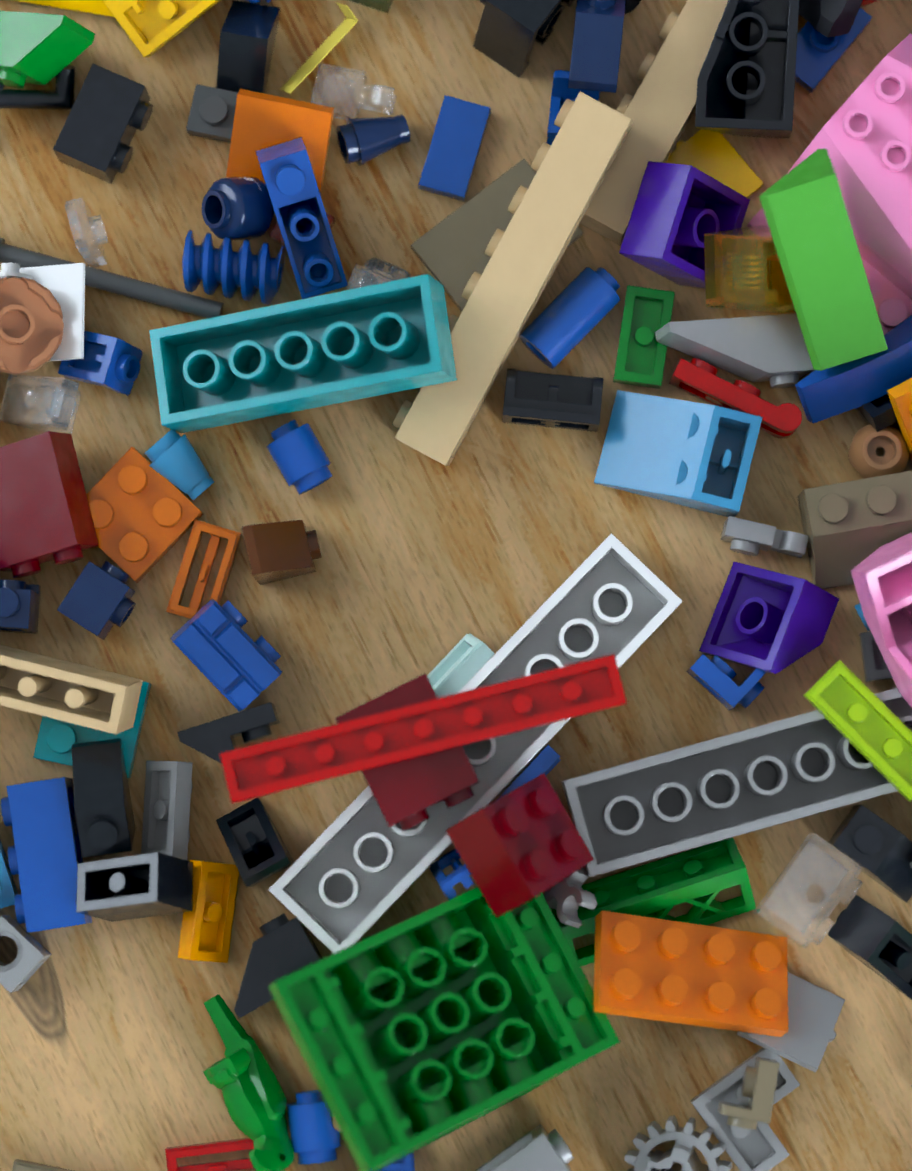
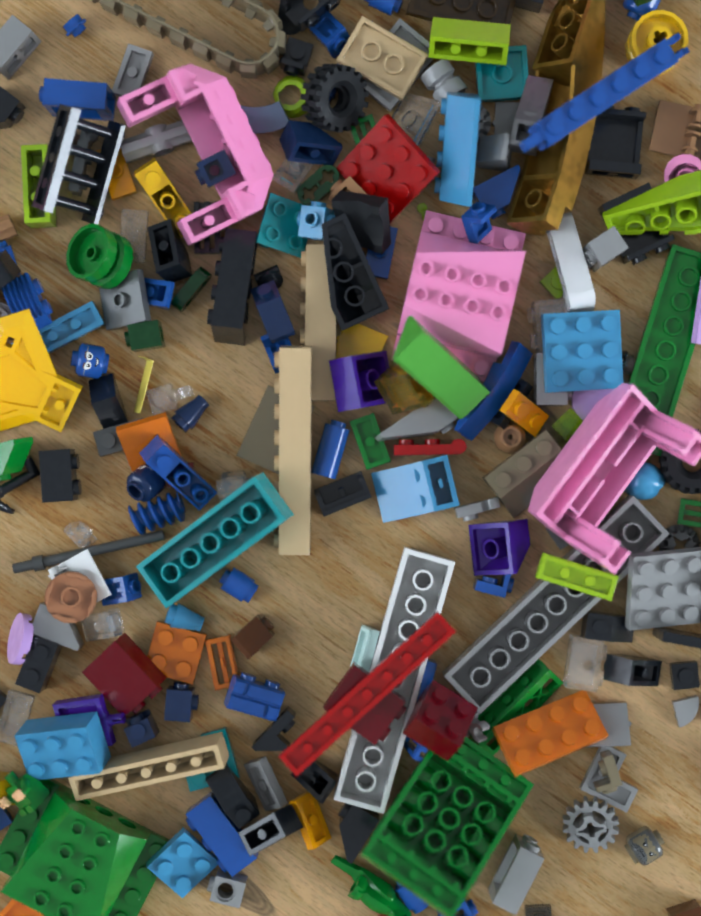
camera: 30 degrees left, 5 degrees up
blue tile [419,95,491,201] -> none

